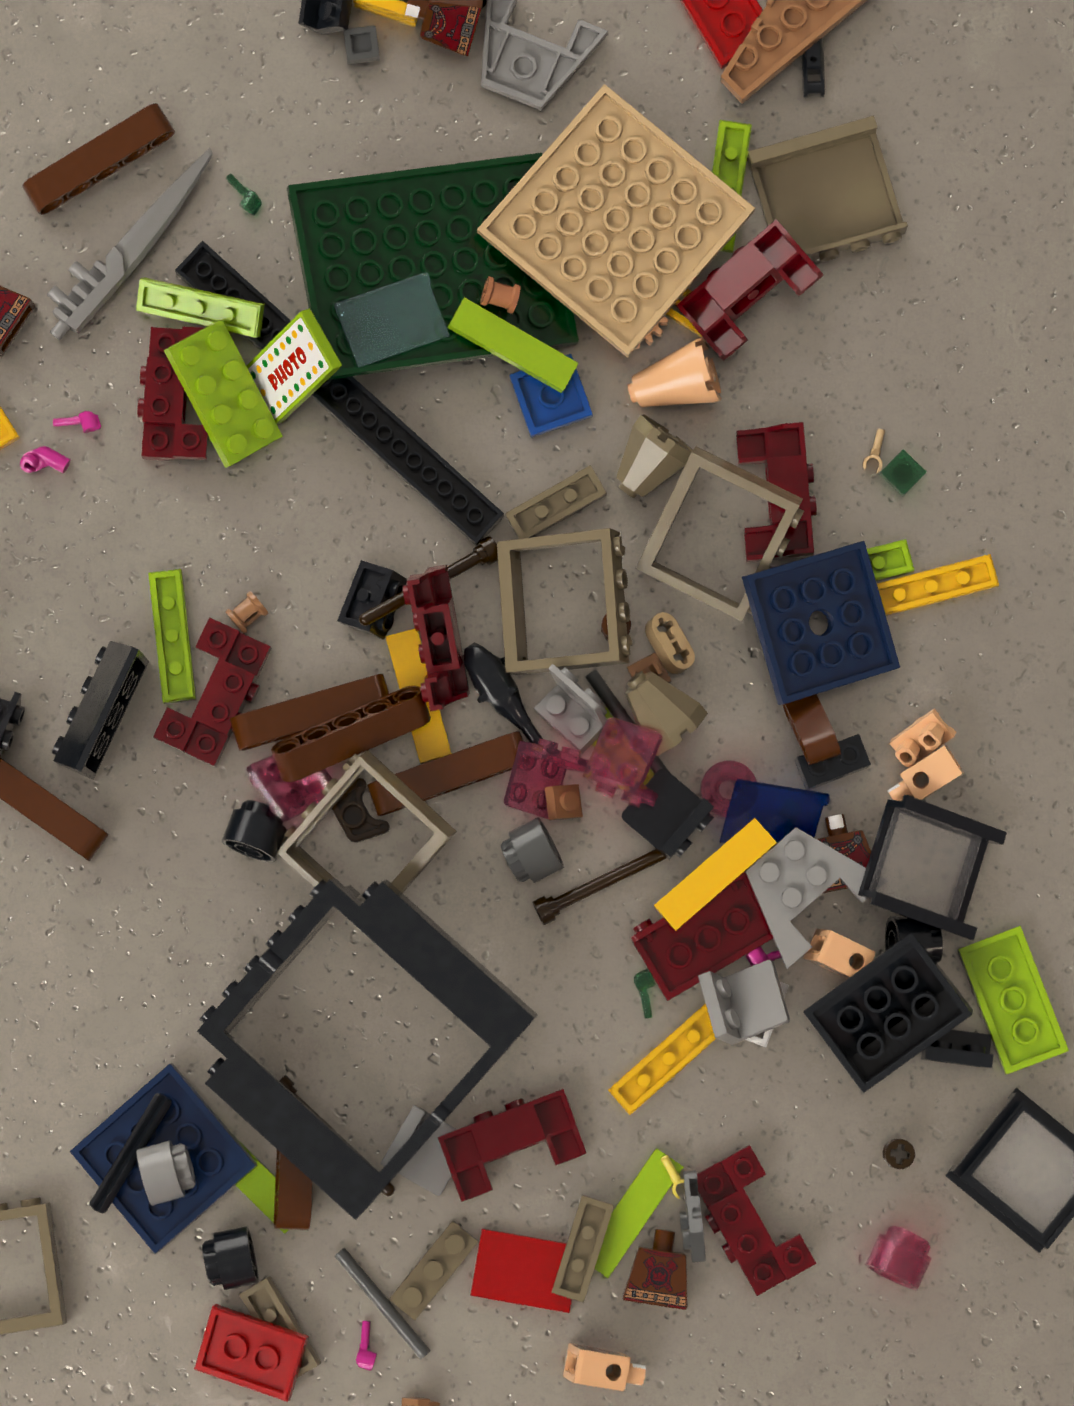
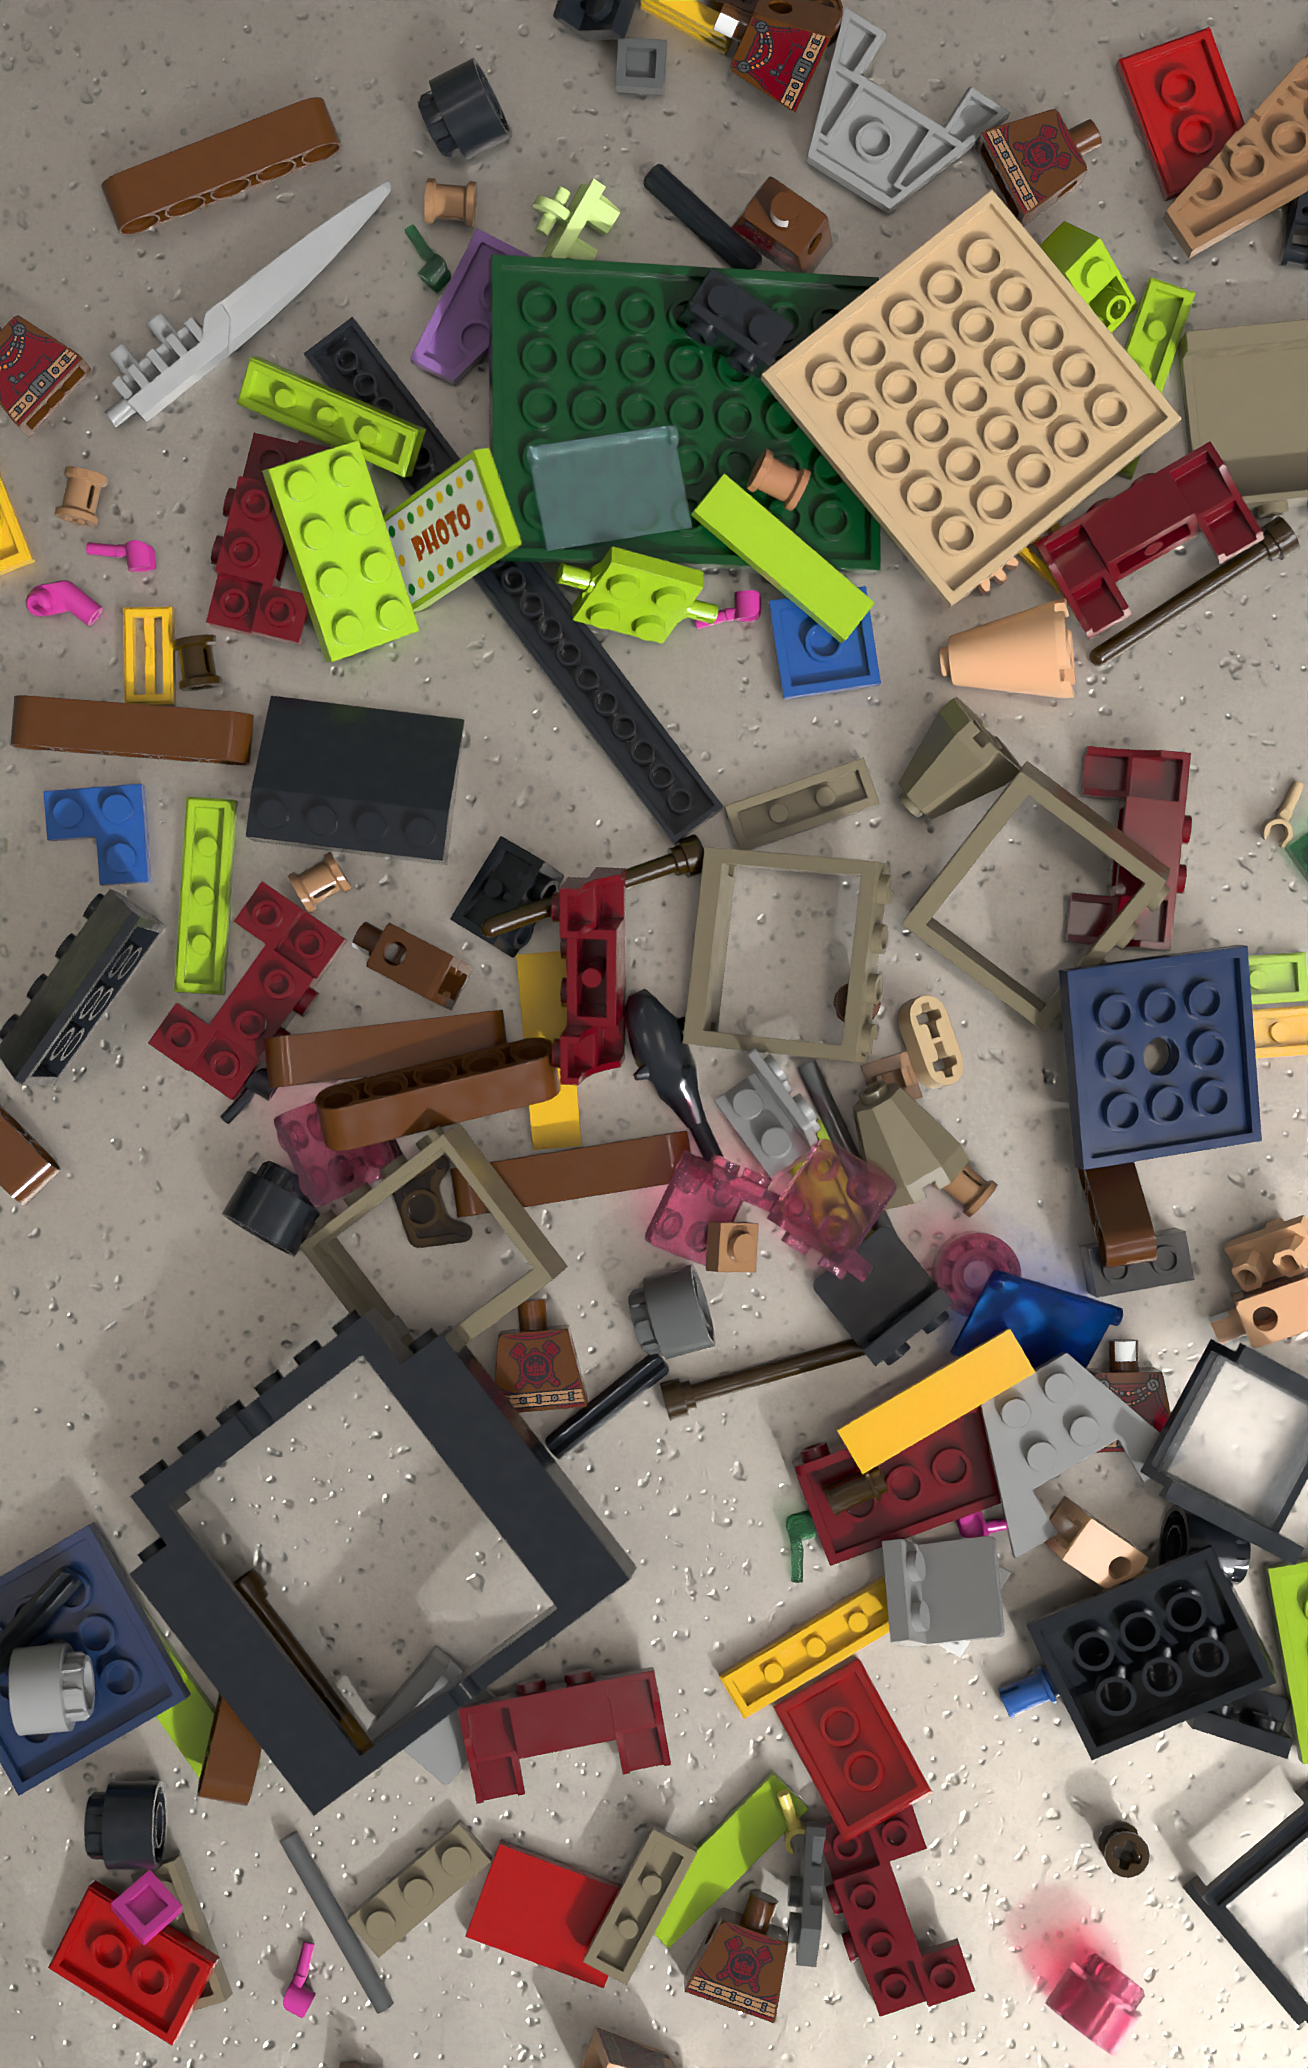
camera: 10 degrees right, 5 degrees up
none -> reddish brown beam [10,695,254,765]
none -> blue plate [43,784,152,886]
none -> medium nougat bush [54,466,108,527]
none -> dark pink plate [111,1869,182,1946]
none -> yellow tile [123,606,176,706]
none -> dark brown bush [172,634,223,691]
none -> black hand [220,1068,278,1124]
none -> black slope [245,696,465,865]
none -> reddish brown torso [352,922,474,1011]
none -> medium lavender wing [410,228,533,385]
none -> black piece [418,58,512,160]
none -> medium nougat bush [424,178,477,227]
none -> torso [494,1298,588,1413]
none -> yellowish green hips [532,179,620,260]
none -> black axle [545,1353,669,1460]
none -> lime plate [555,546,719,644]
none -> black axle [643,164,762,270]
none -> black bracket [677,267,794,378]
none -> dark pink hand [695,590,762,629]
none -> reddish brown torso [731,176,833,273]
none -> red tile [773,1658,933,1842]
none -> dark brown pin [822,1465,890,1516]
none -> medium nougat bush [932,1164,998,1218]
none -> torso [975,109,1102,227]
none -> blue pin [998,1666,1060,1718]
none -> lime slope [1039,221,1139,333]
none -> dark brown piece [1089,516,1300,667]

